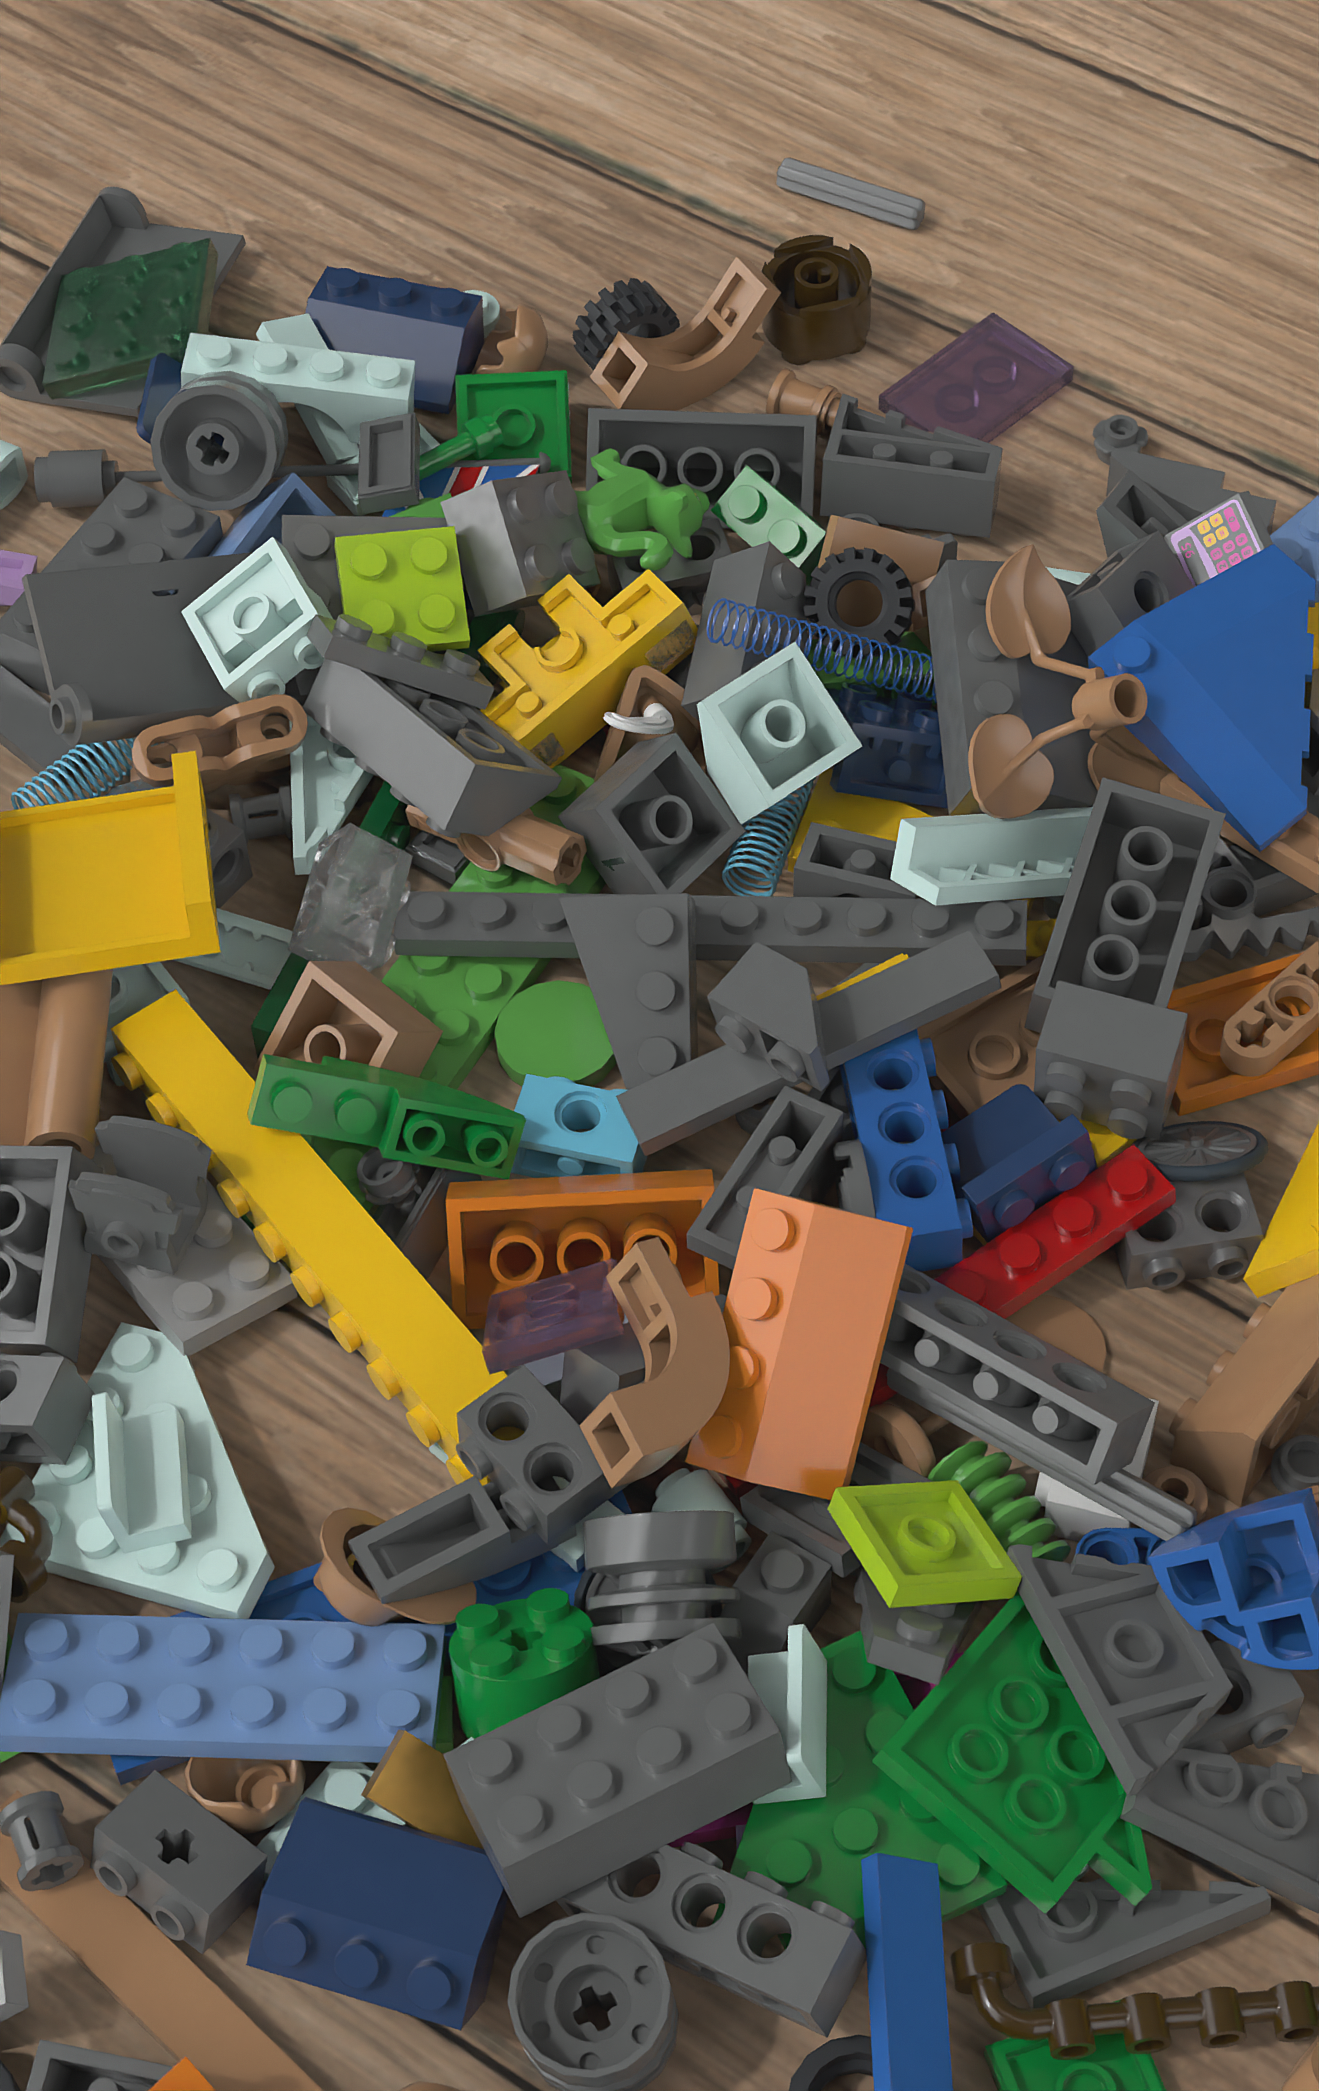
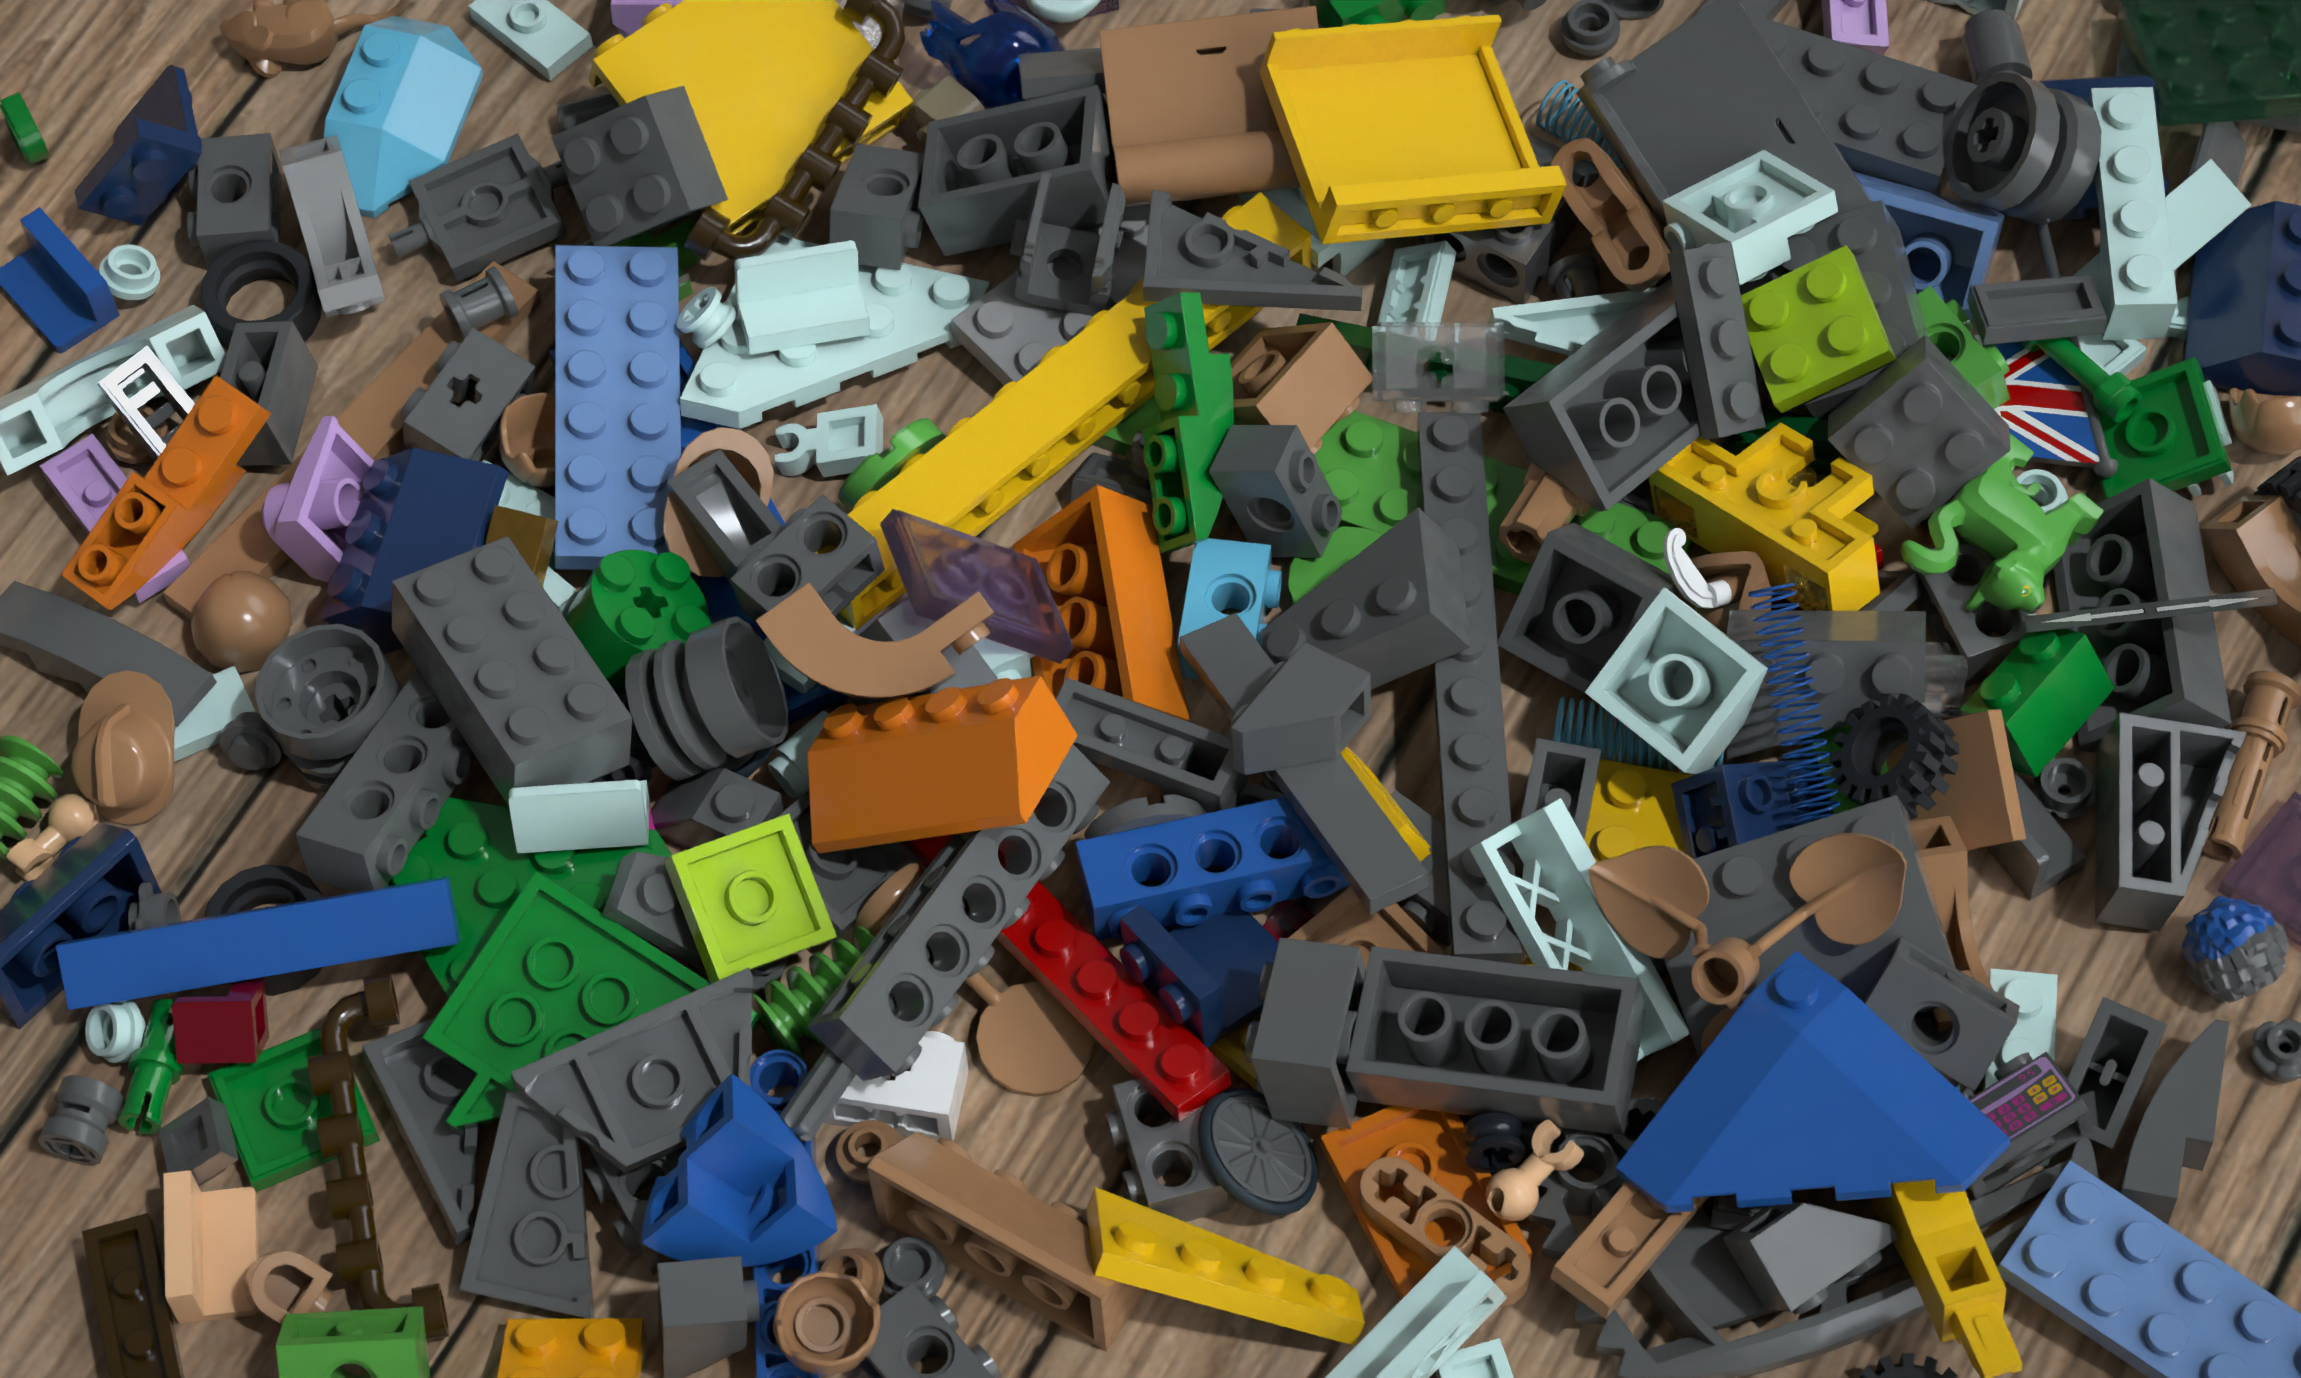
camera: 85 degrees right, 5 degrees up
none -> lavender slope [261,416,374,583]
none -> light aqua bush [676,287,738,349]
none -> light aqua plate [775,404,883,477]
none -> bright green tile [838,418,946,513]
none -> dark grey wing [1143,190,1362,311]
none -> dark grey brick [1209,425,1343,558]
none -> black bush [1462,1112,1526,1173]
none -> light nougat arm [1486,1120,1584,1221]
none -> dark grey sticker [2025,589,2278,633]
none -> piece [2182,896,2289,1003]

